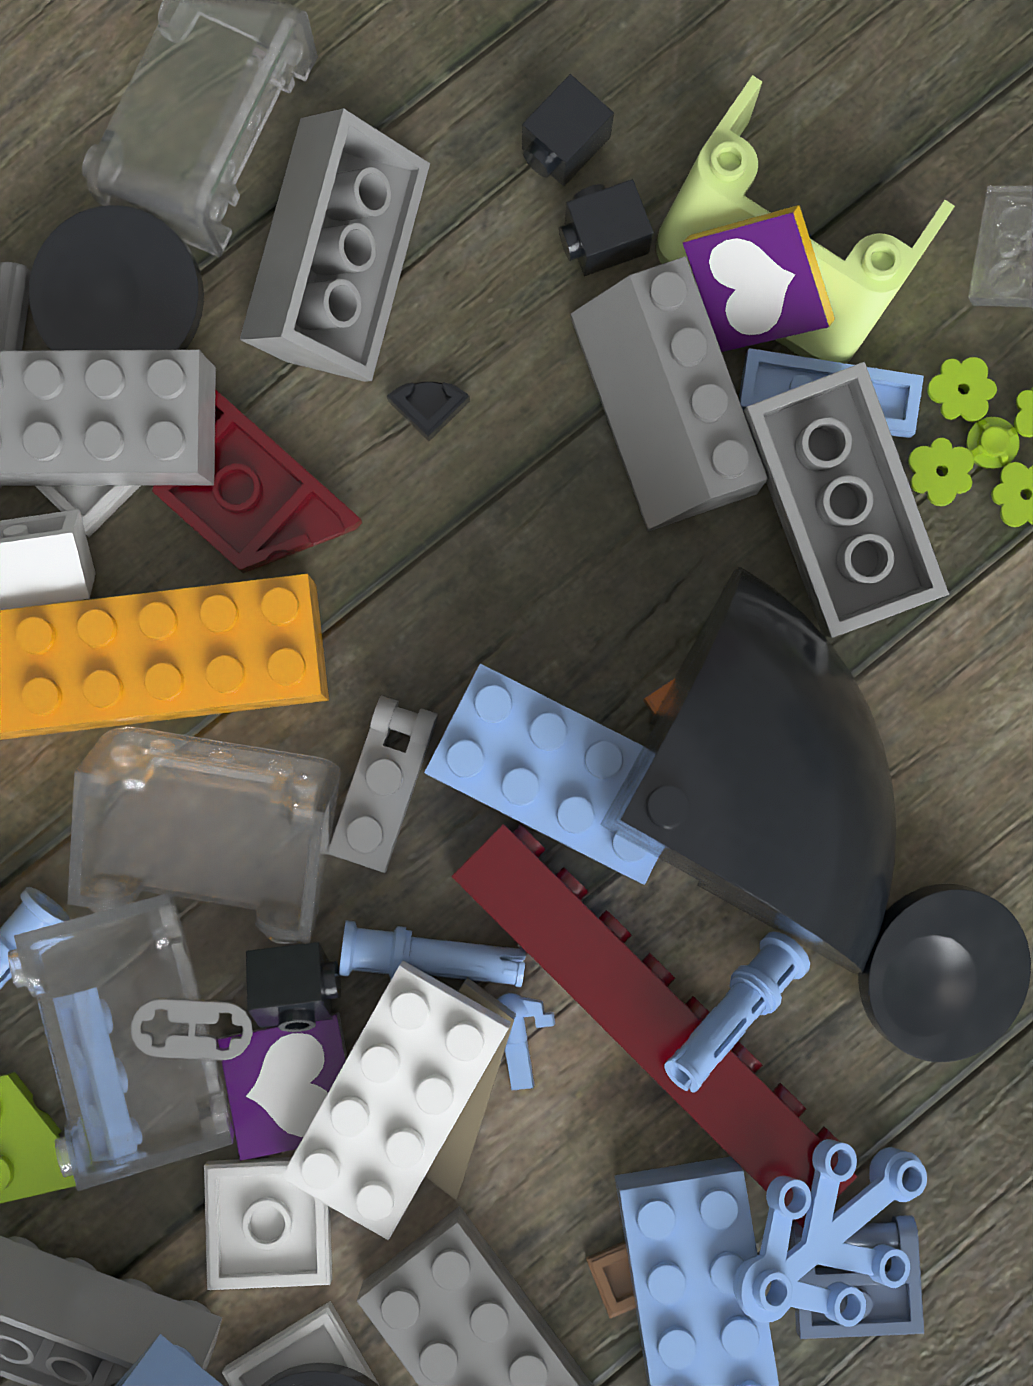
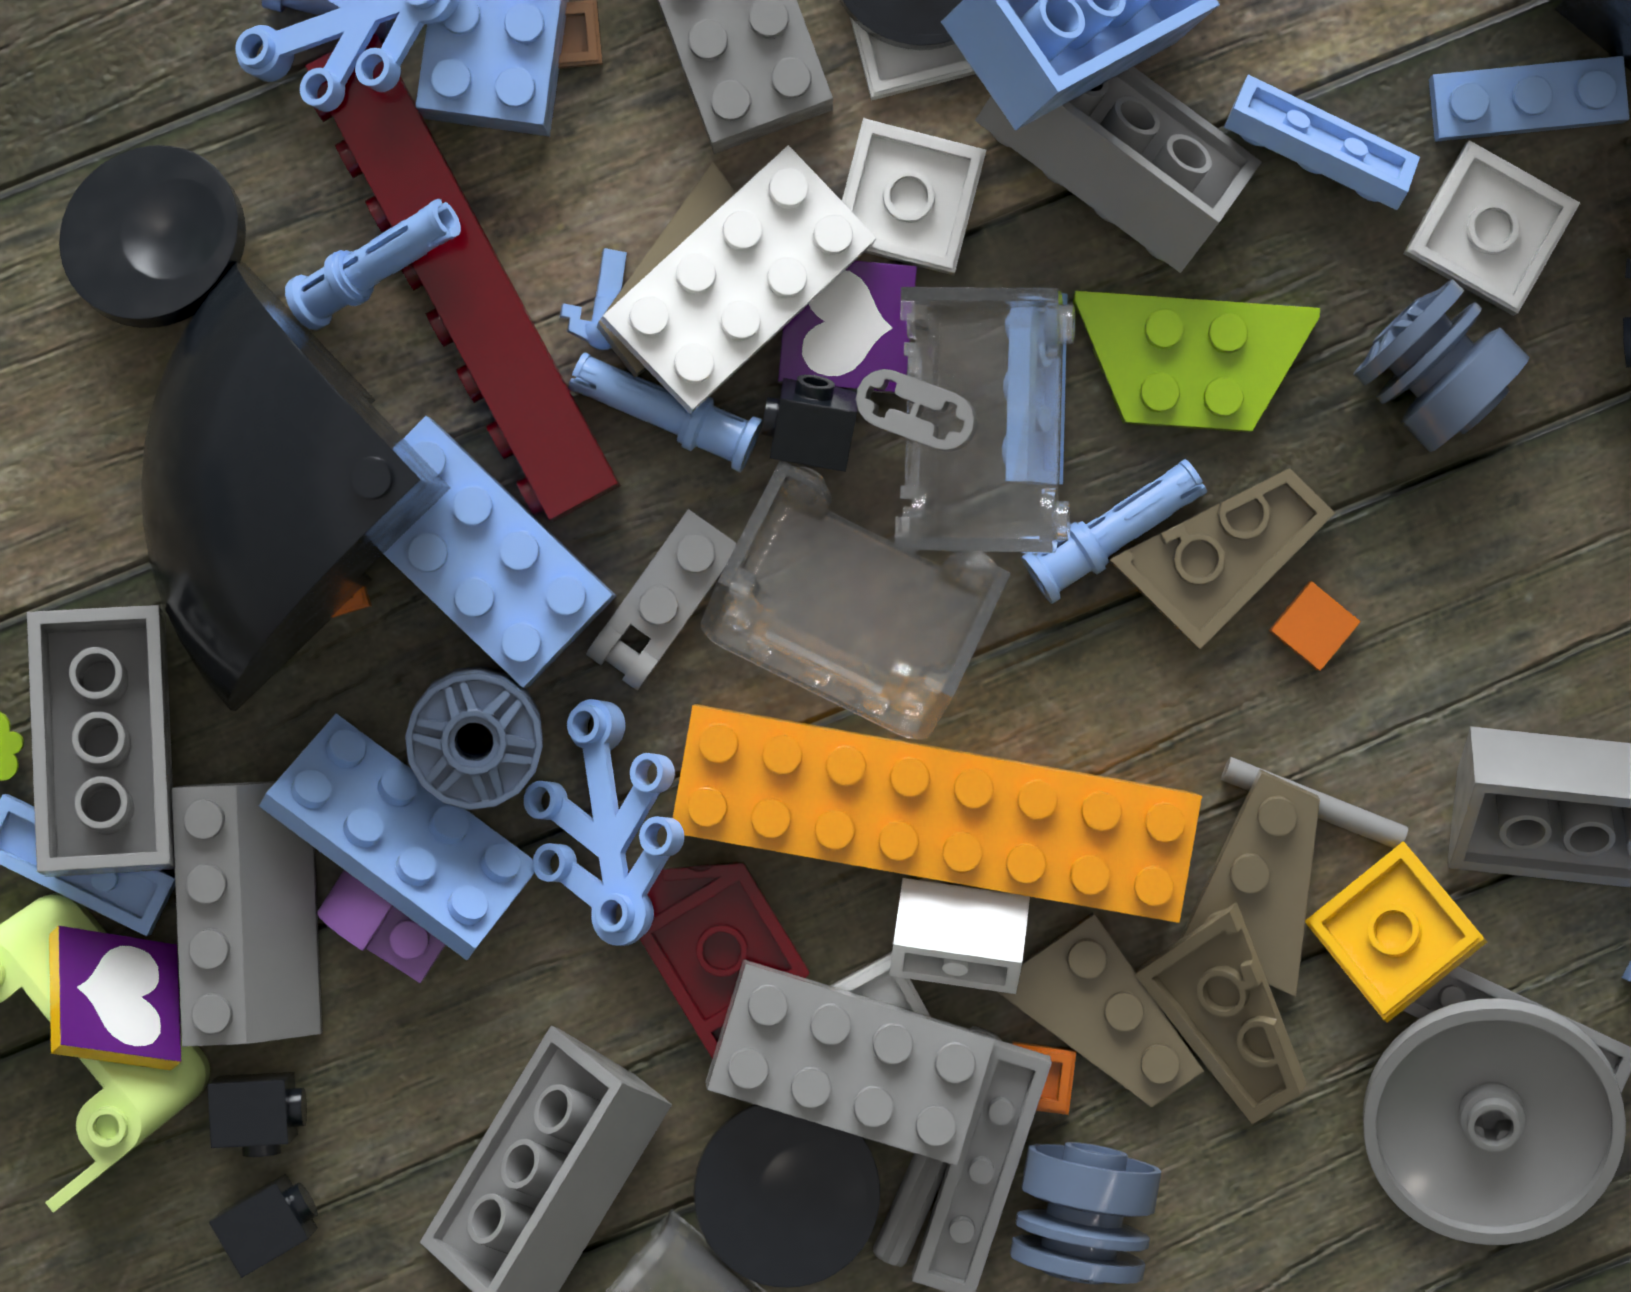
camera: 155 degrees left, 5 degrees up
black tile [387,382,470,441] -> none
none -> light blue plate [259,714,535,960]
none -> medium lavender brick [317,870,446,983]
none -> sand blue wheel [405,666,543,810]
none -> light blue plant [524,699,684,946]

